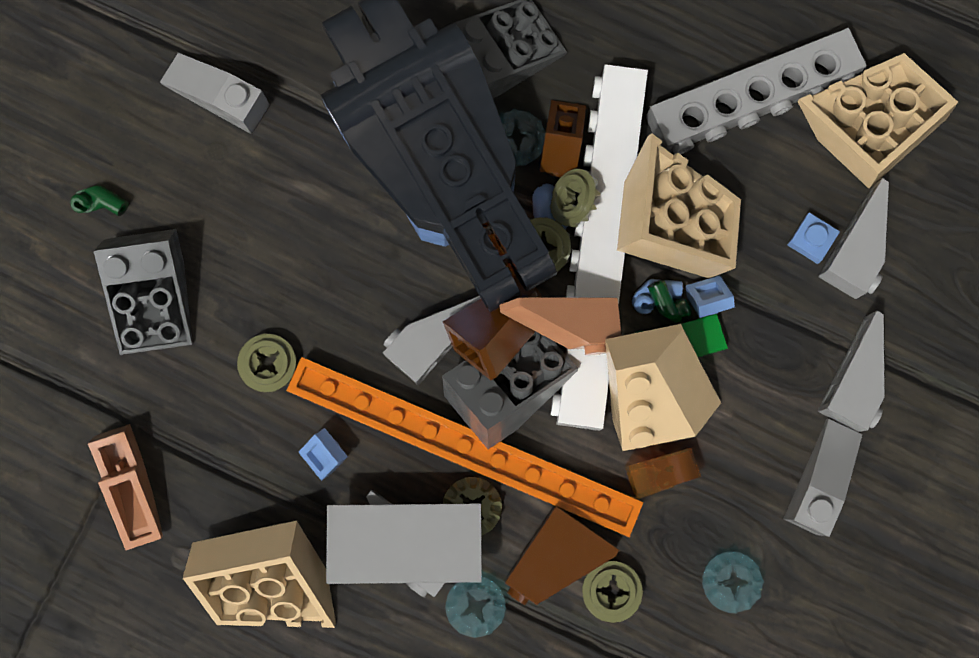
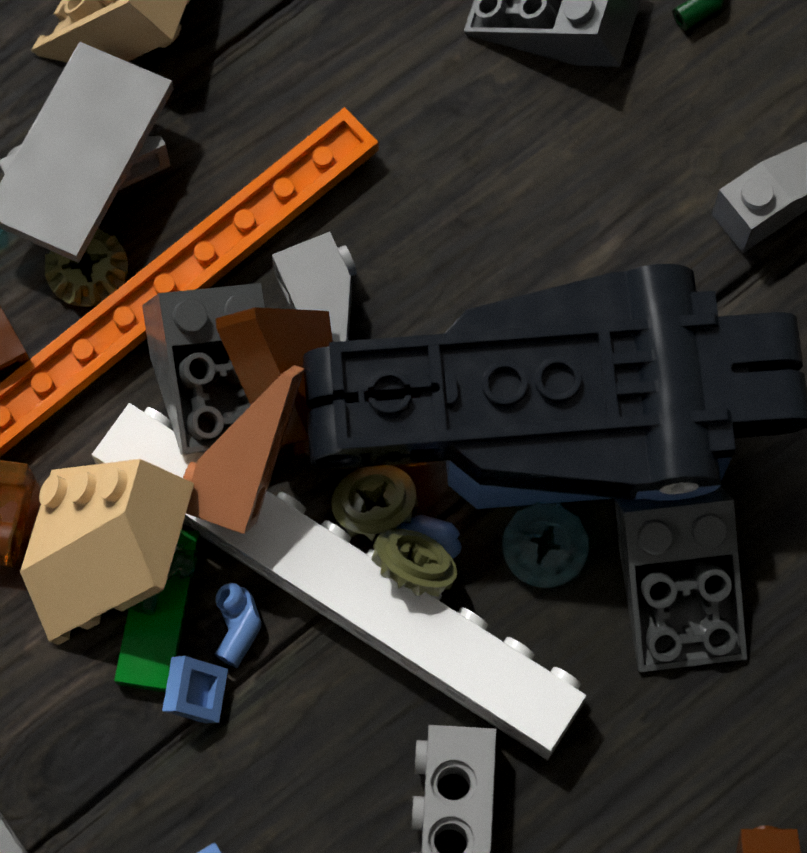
camera: 115 degrees right, 10 degrees down
olive gear [237,334,297,392] -> none
medium blue plate [299,428,348,481] -> none
reddish brown slope [540,100,586,177] -> none
tan wedge [617,134,741,278] -> none
dark green arm [647,279,692,323] -> none

